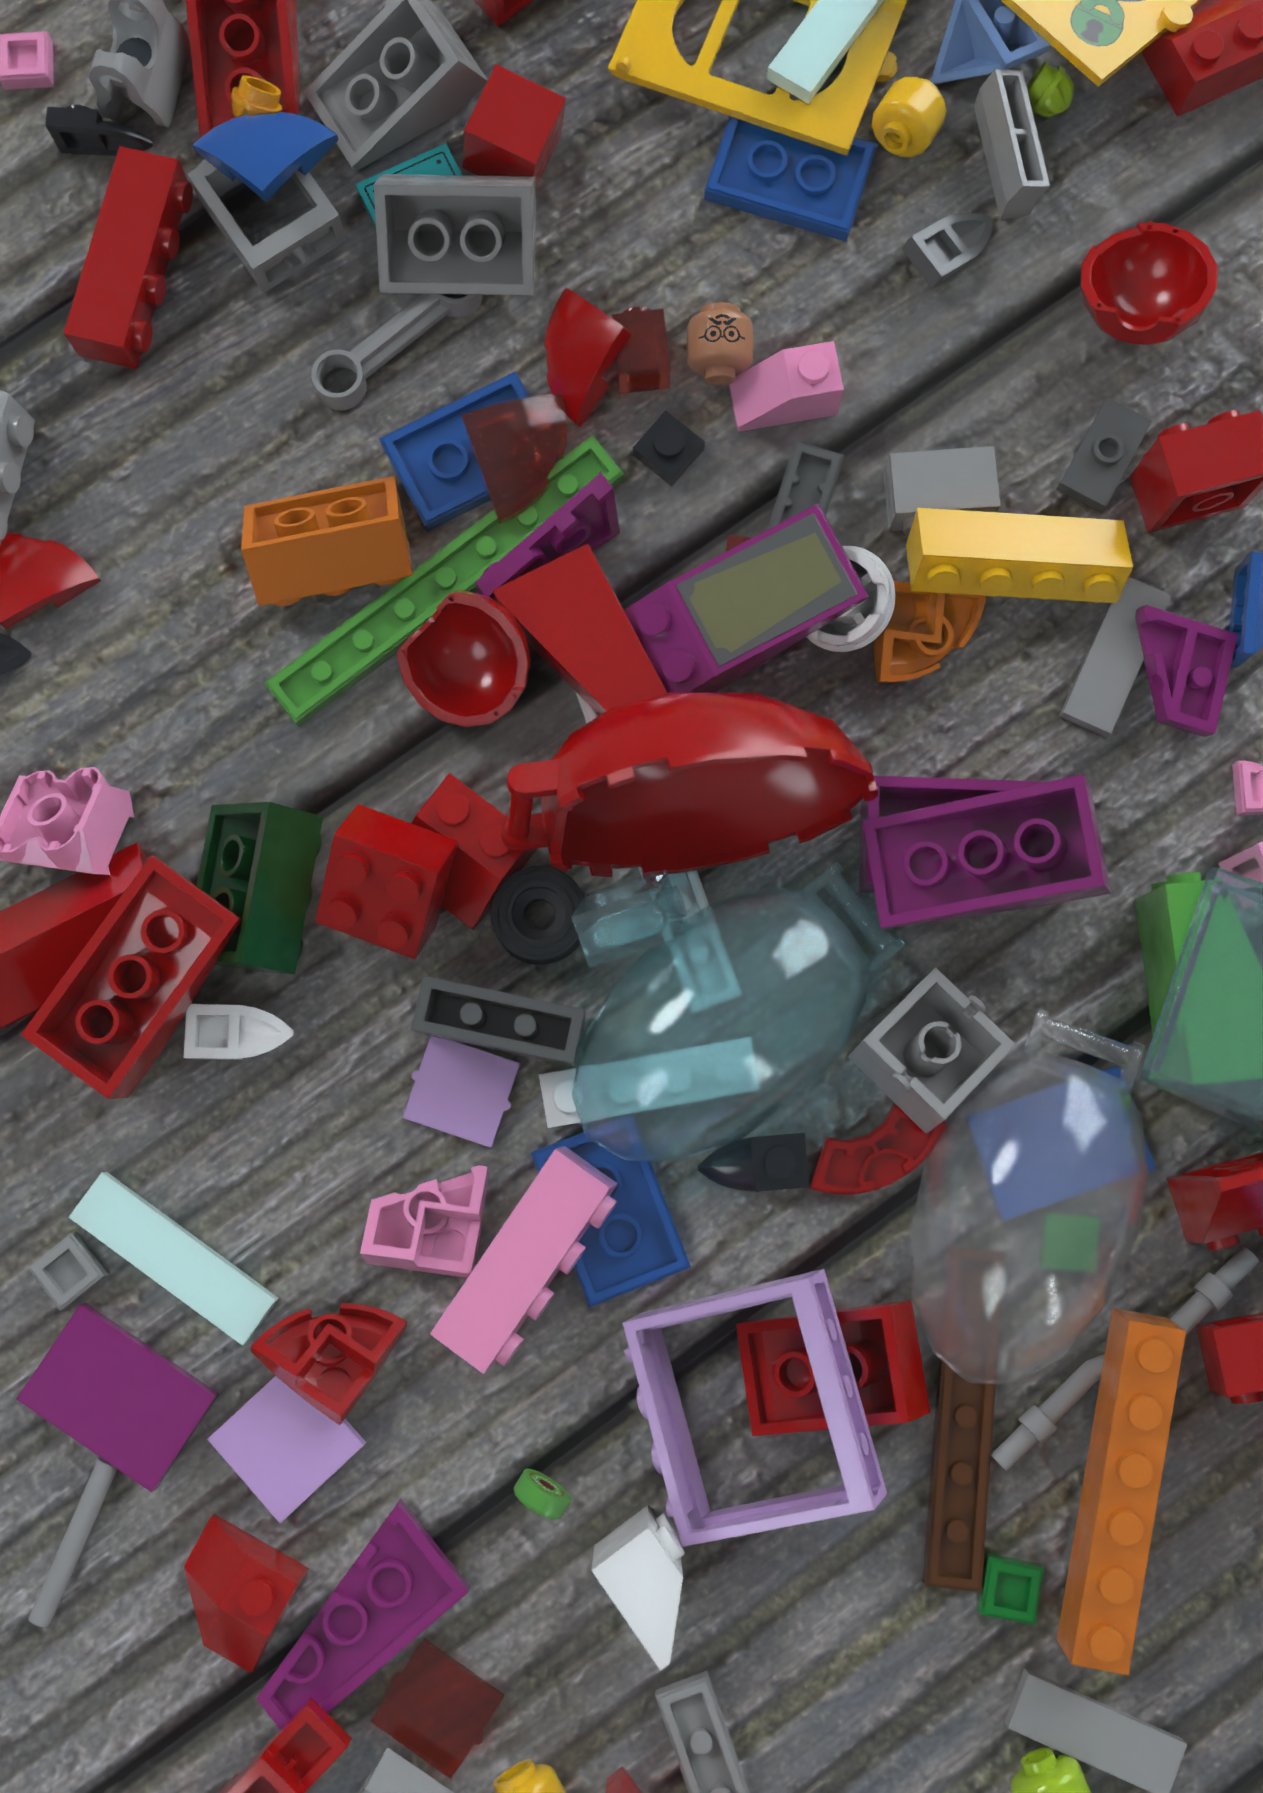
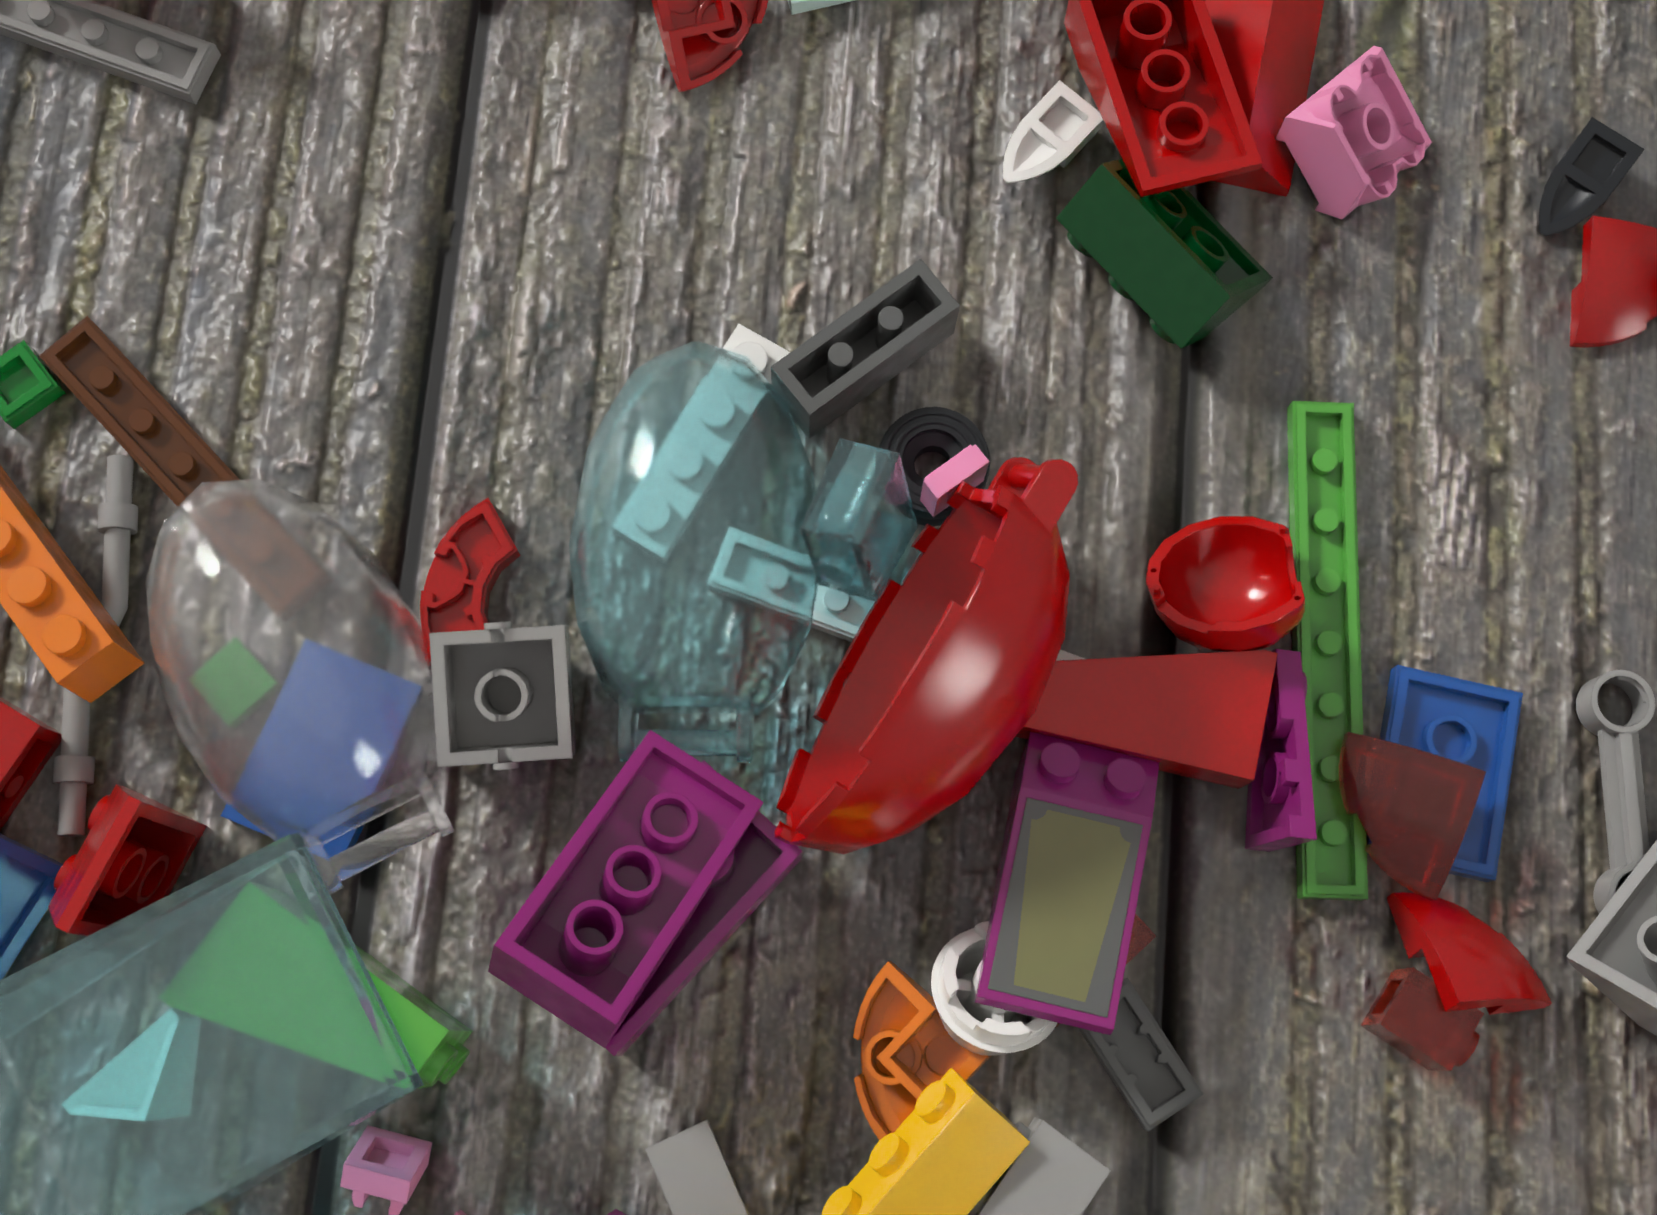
camera: 125 degrees right, 5 degrees down
orange slope [241,476,413,606] -> none
red brick [315,804,459,960] -> none
bright pink slope [360,1165,489,1278] -> none
lavender piece [402,1036,520,1148] -> none
red slope [412,773,538,931] -> none
bright pink brick [430,1146,618,1374] -> none
bright green tile [514,1469,572,1520] -> none
blue tile [531,1113,691,1307] -> none
white slope [591,1505,685,1671] -> none
lavender window [623,1269,887,1547] -> none
black plate [633,410,705,486] -> none
nougat head [687,302,753,386] -> none
black plate [698,1133,810,1192] -> none
bright pink slope [728,341,844,432] -> none
red slope [736,1300,930,1436] -> none
none -> bright pink tile [920,444,990,517]

